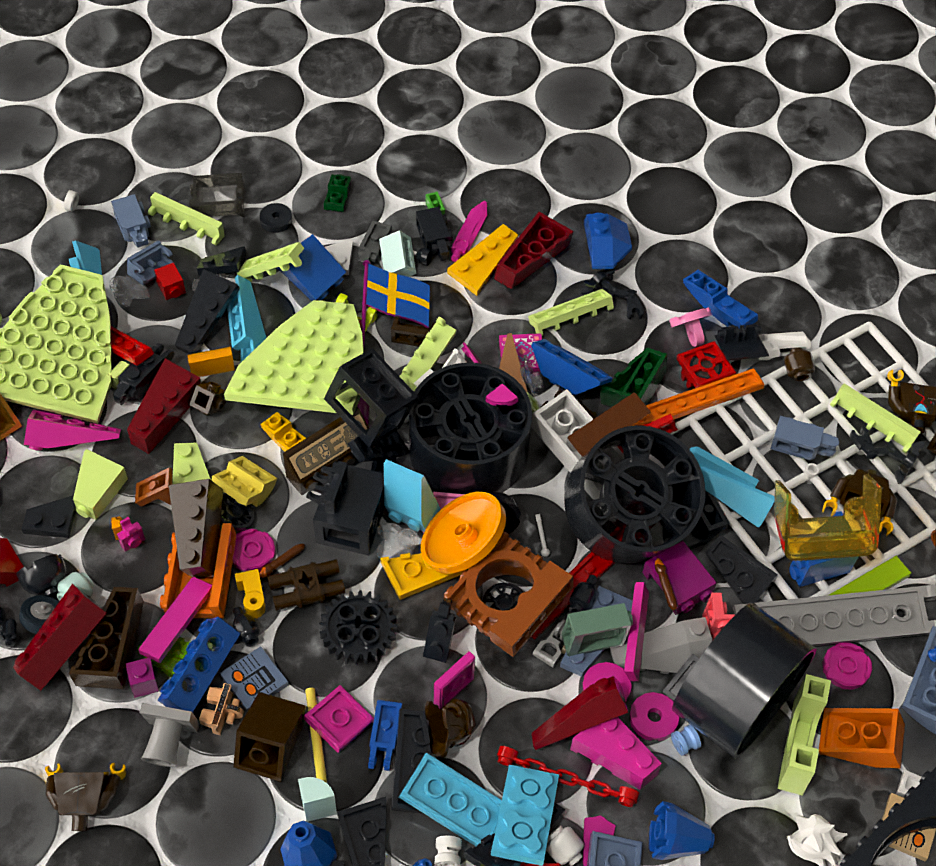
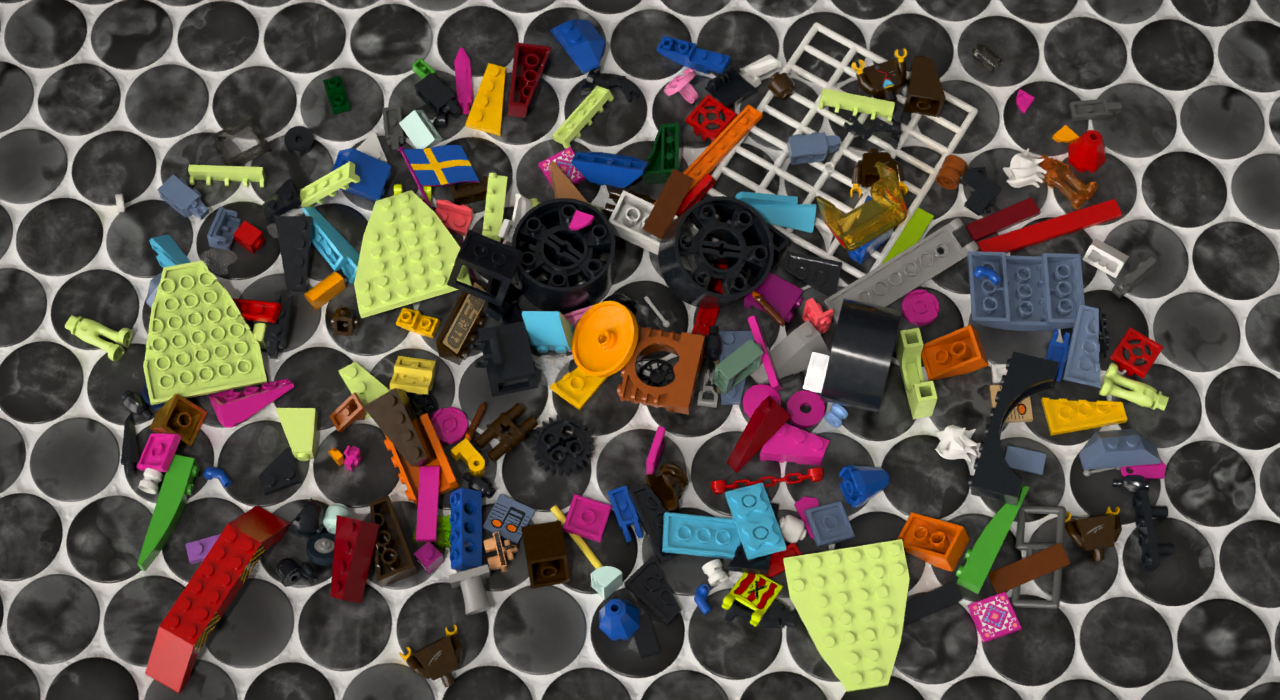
camera: 25 degrees left, 10 degrees up
dark red wedge [127,358,201,454] -> none
black hinge [423,597,456,663] -> none
dark pink piece [461,342,481,363] -> none
clear plate [520,354,544,397] -> none
none -> coral bracket [435,199,474,236]

